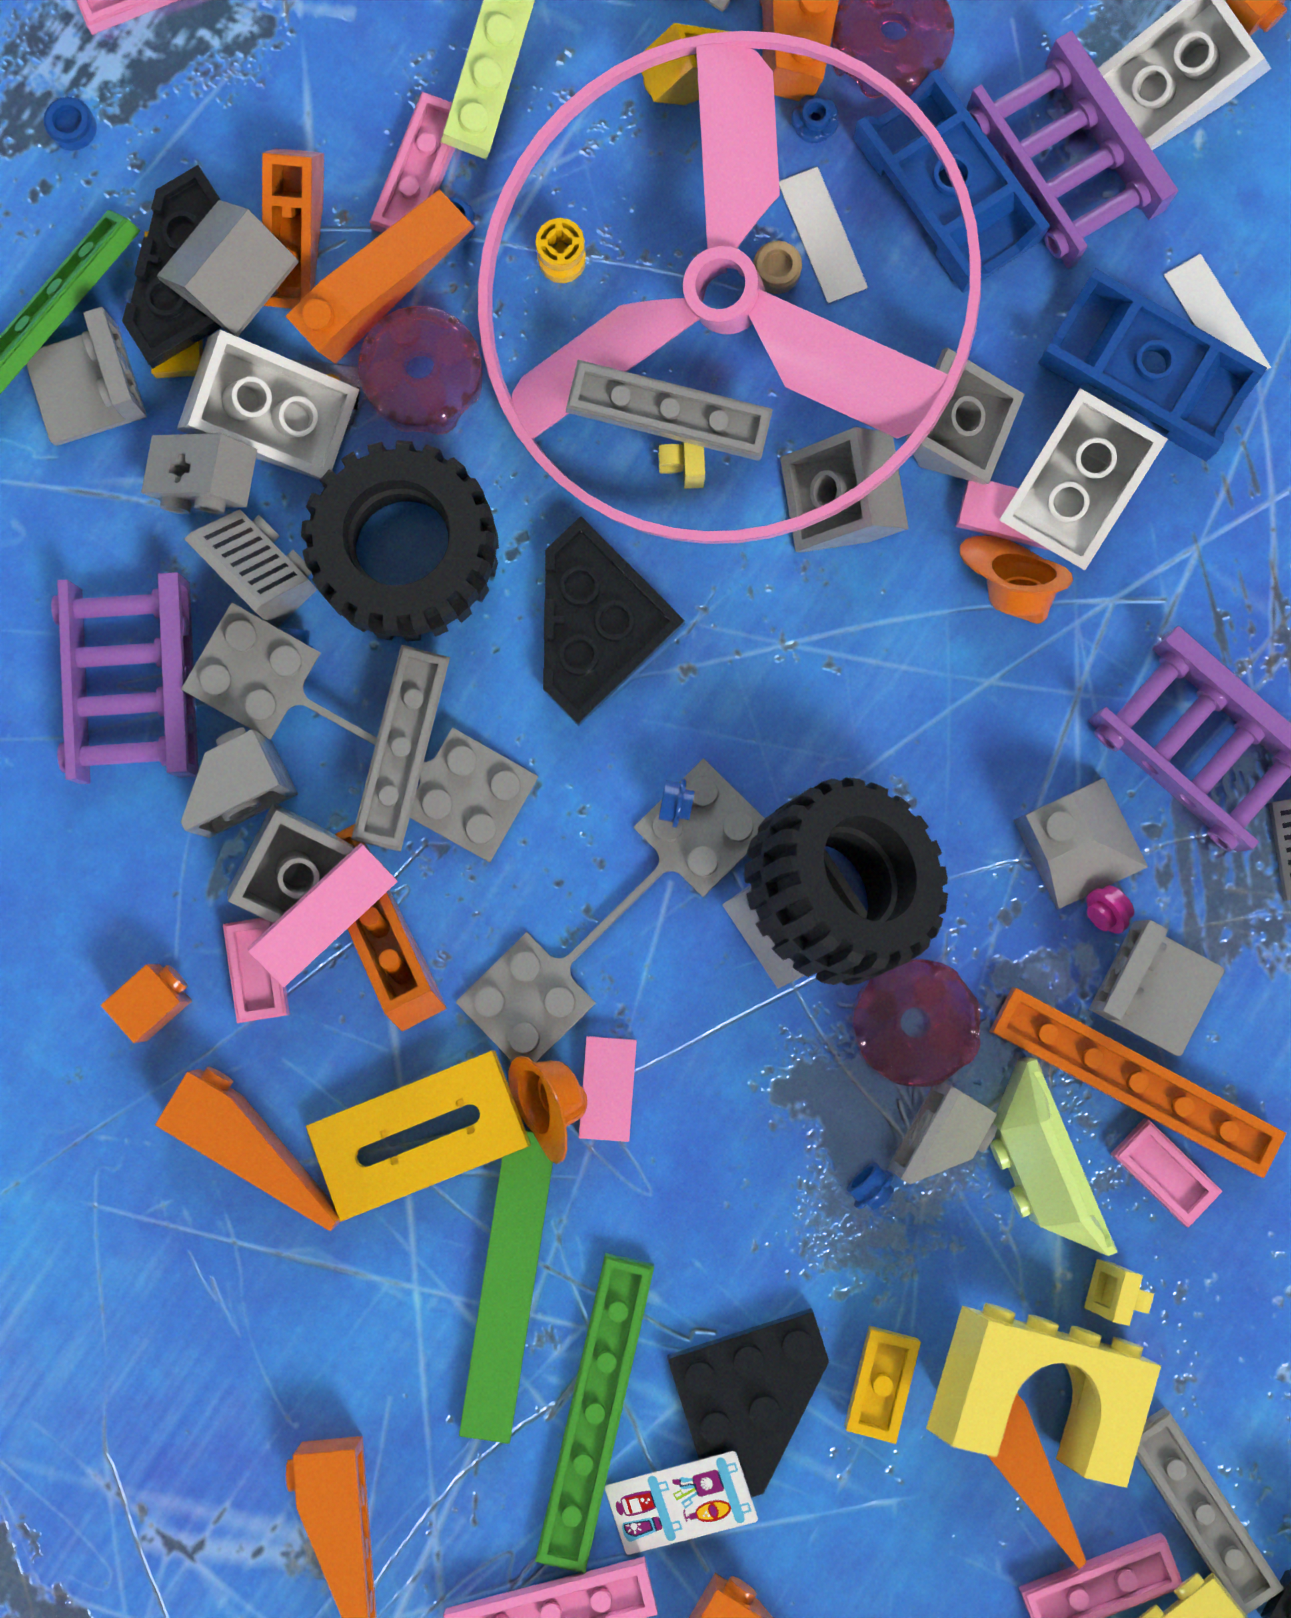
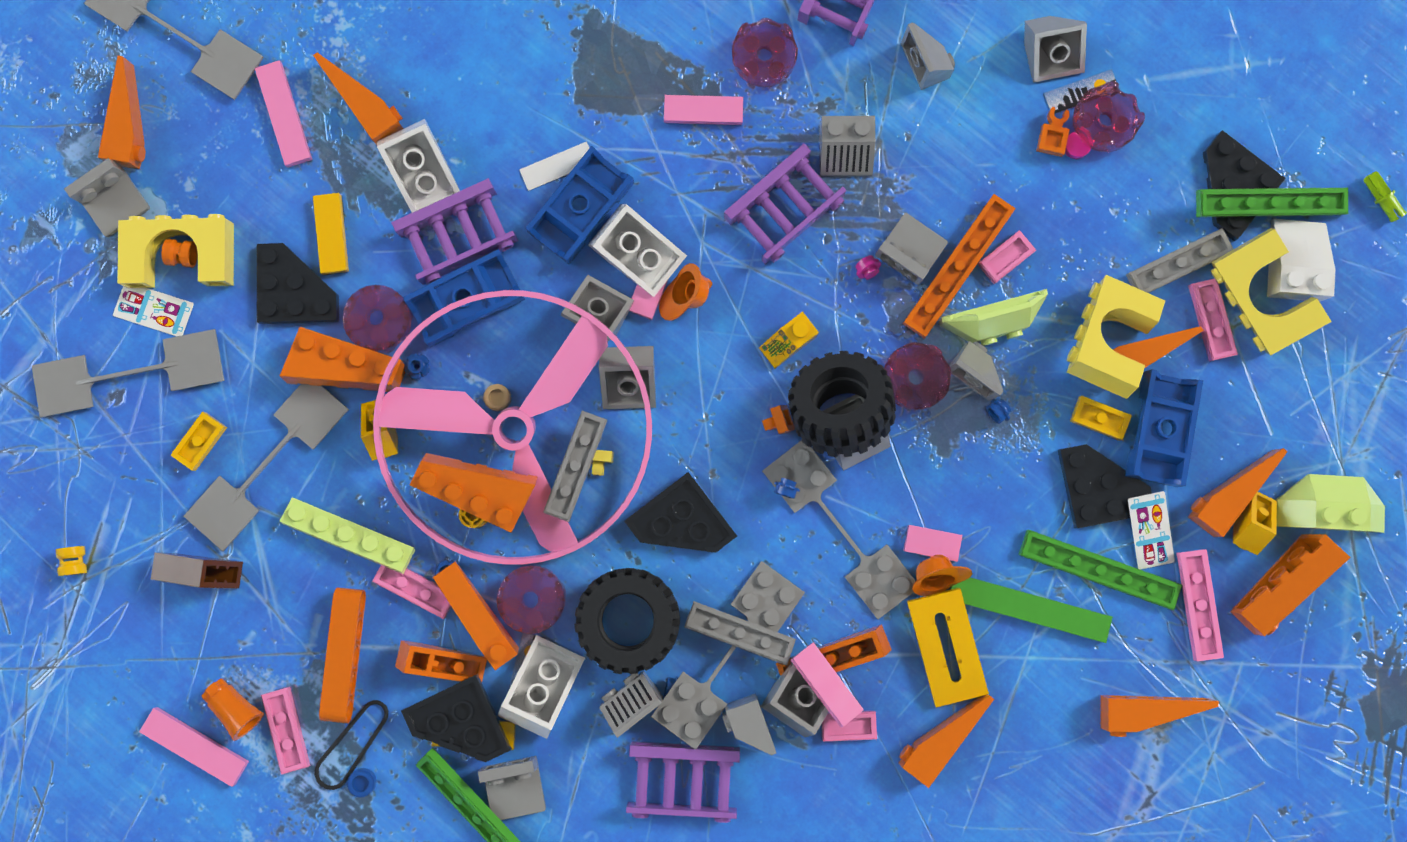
camera: 80 degrees left, 0 degrees up
orange brick [101,964,192,1043] -> none
light grey brick [141,433,258,514] -> none
light grey slope [157,200,298,337] -> none
white sticker [779,166,868,303] -> none
light grey slope [1014,778,1148,909] -> none
light yellow tile [1084,1259,1154,1326] -> none
none -> black piece [314,700,389,790]
none -> orange beam [319,587,366,724]
none -> orange wedge [410,453,538,533]
none -> yellow slope [759,311,819,369]
none -> orange tile [762,405,795,434]
none -> blue piece [1125,369,1203,487]

